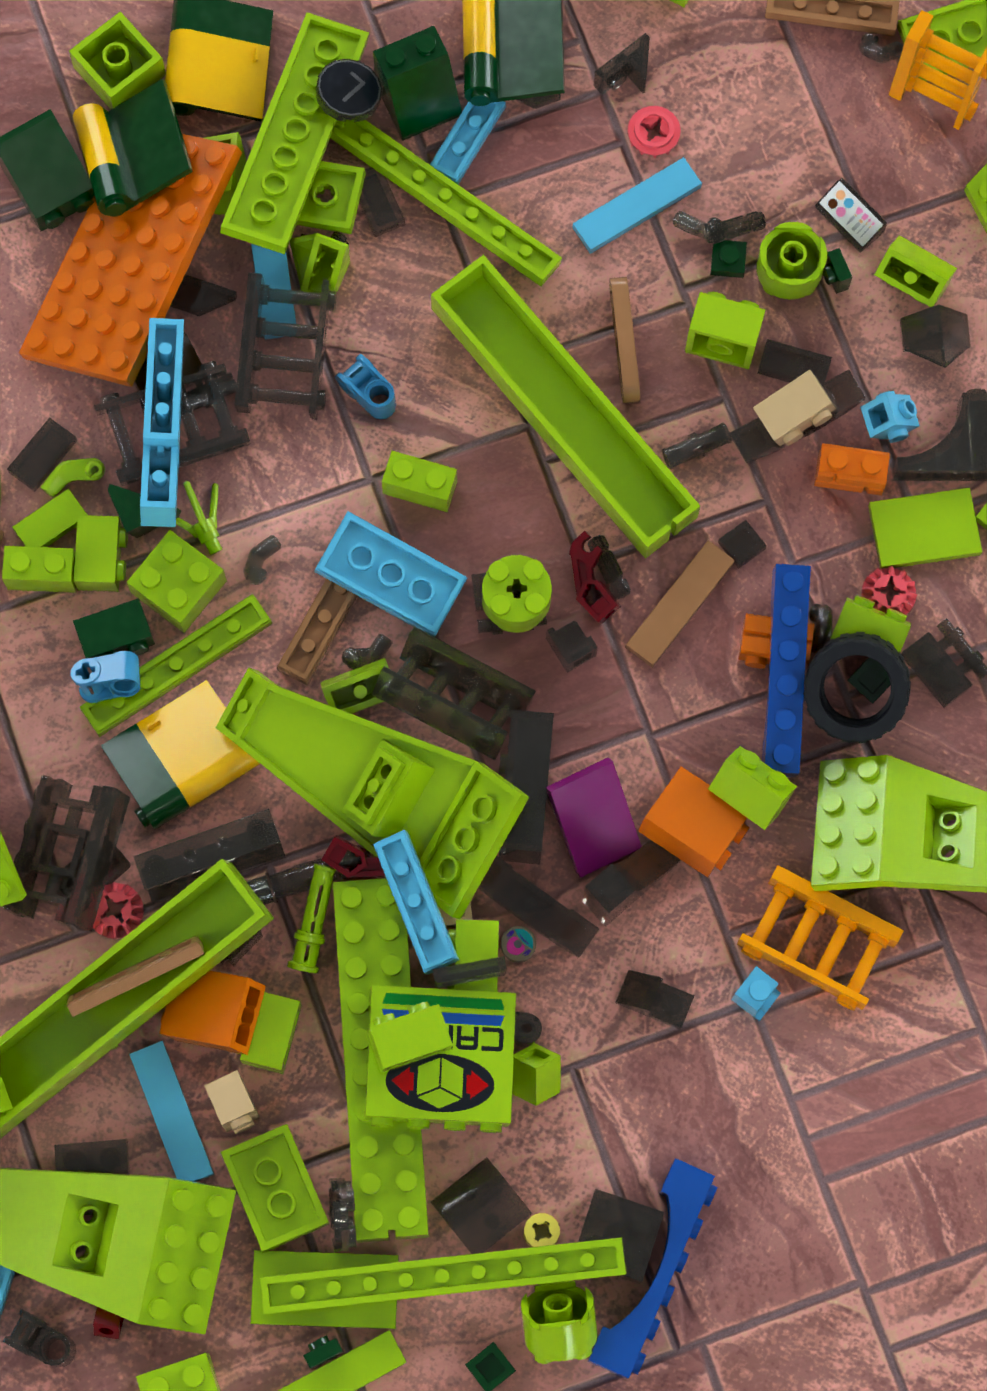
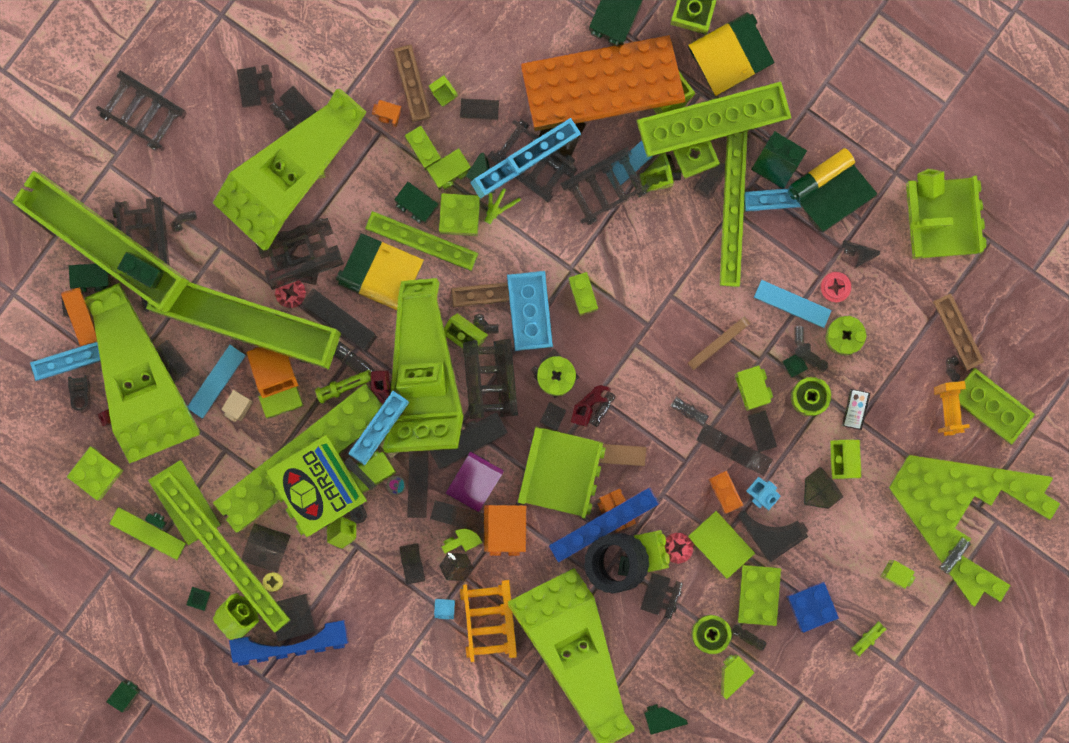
camera: 55 degrees right, 10 degrees up
lime tile [12,488,88,547] -> none
lime arm [41,458,105,498] -> none
medium nougat tile [67,936,204,1017] -> none
dark azure piece [70,651,140,703] -> none
dark green door [73,79,193,217] -> none
clear smoke tile [170,274,237,316] -> none
lime plate [221,1124,329,1253] -> none
clear smoke arm [243,535,281,585] -> none
black tile [316,59,382,122] -> none
clear smoke plate [329,1178,356,1252] -> none
dark azure piece [335,354,396,419] -> none
lime brick [367,1001,453,1073] -> none
lime piece [431,254,700,559] -> none
lime brick [708,746,797,830] -> none
clear smoke tile [718,520,767,568] -> none
tan brick [753,370,837,446] -> none
clear smoke arm [809,604,833,653] -> none
dark green plate [822,248,852,294] -> none
none -> clear smoke panel [439,553,474,581]
none -> lime brick [441,529,483,554]
none -> lime panel [518,426,606,519]
none -> lime brick [826,316,867,356]

